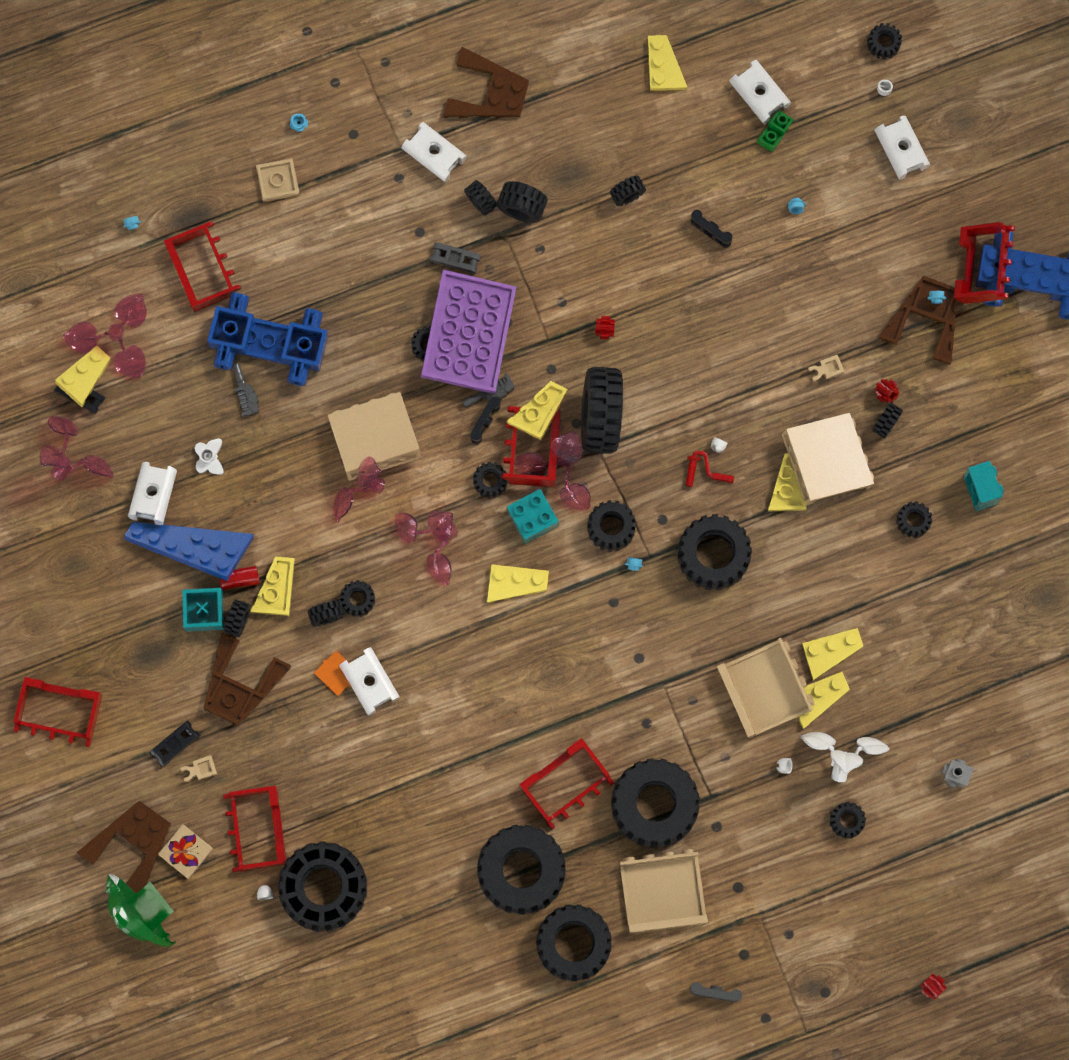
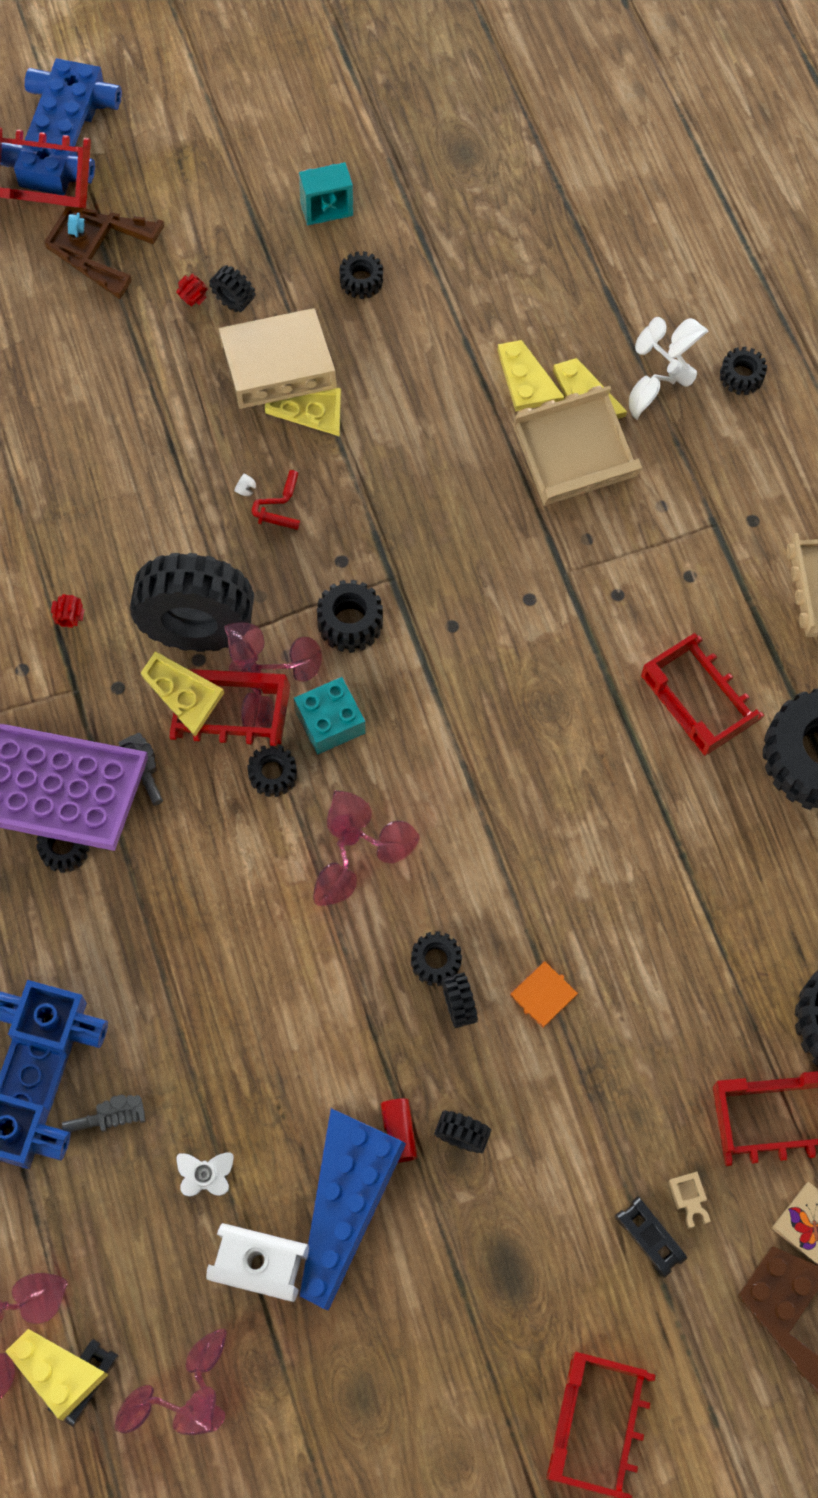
camera: 90 degrees left, 10 degrees down
teal brick [182,588,224,632] -> none
reddish brown wing [204,632,291,726] -> none
light yellow wing [250,557,295,616] -> none
tan panel [328,392,422,481] -> none
clear pink plant [333,456,385,522] -> none
white piece [339,647,400,716] -> none
black plate [471,397,501,445] -> none
light yellow wing [487,565,549,603] -> none
black tyre [611,758,700,848] -> none
medium azure plate [625,557,644,571] -> none
black tyre [677,514,752,591] -> none
white hinge [776,758,792,774] -> none
tan plate [808,354,845,382] -> none
light grey brick [941,759,974,789] -> none

